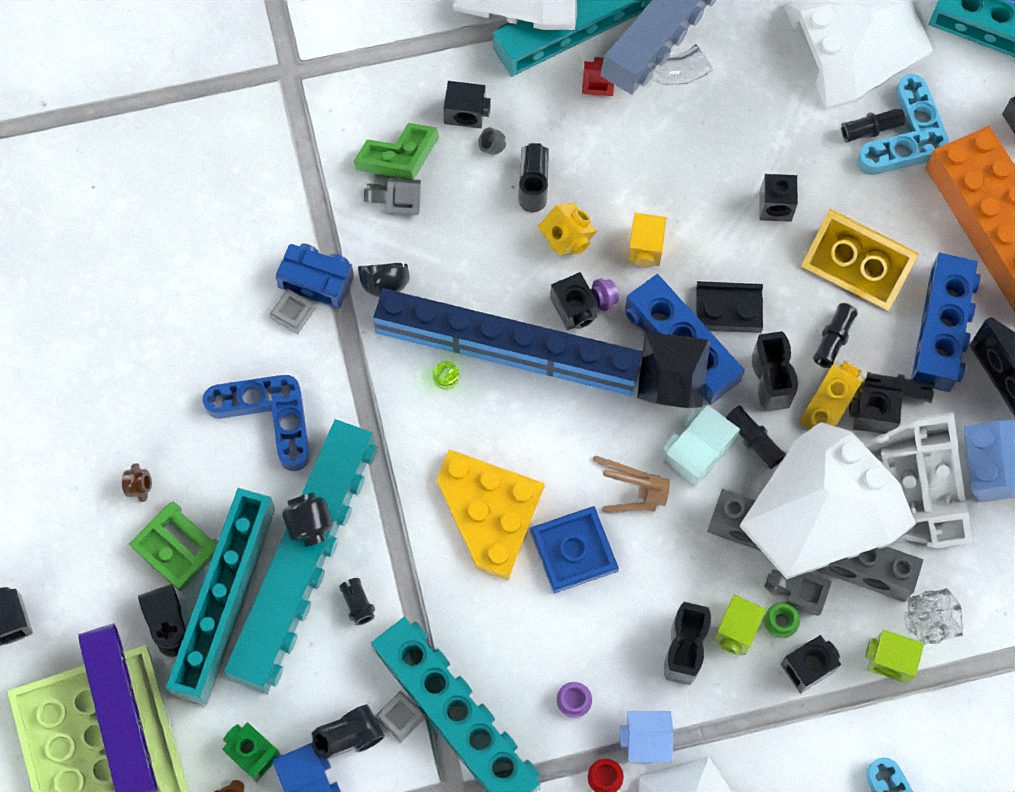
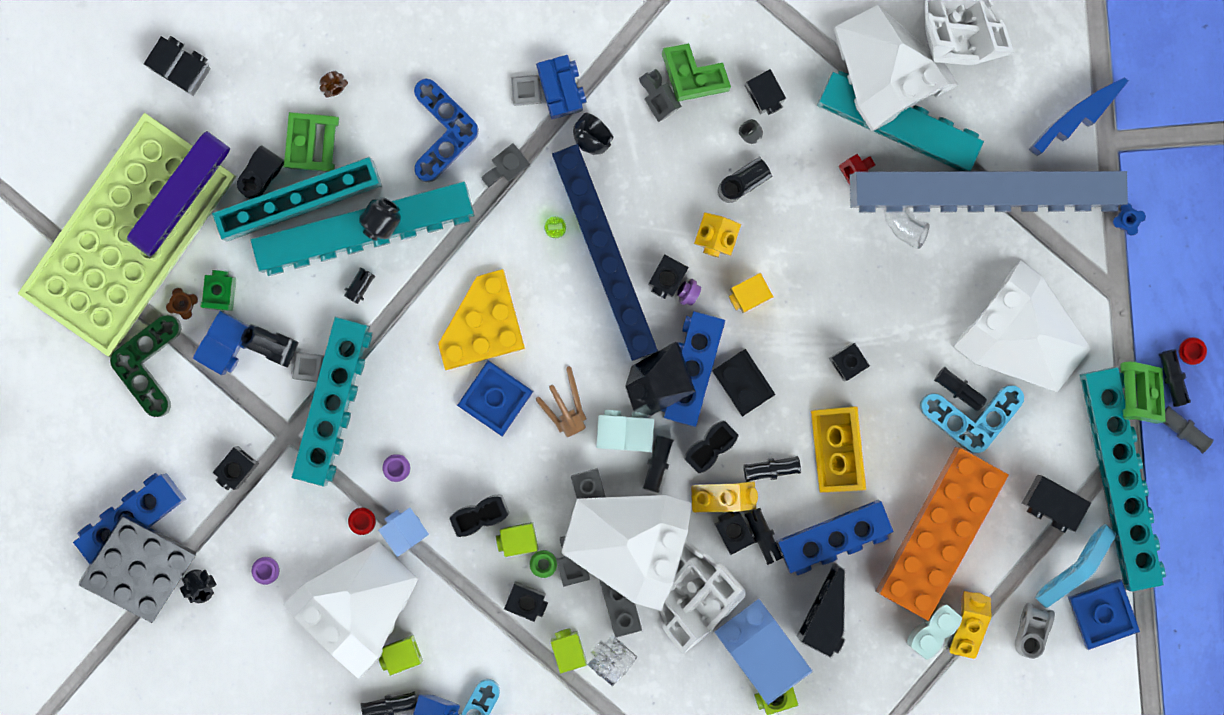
camera: 50 degrees right, 20 degrees up
none -> dark grey plate [482,143,530,188]

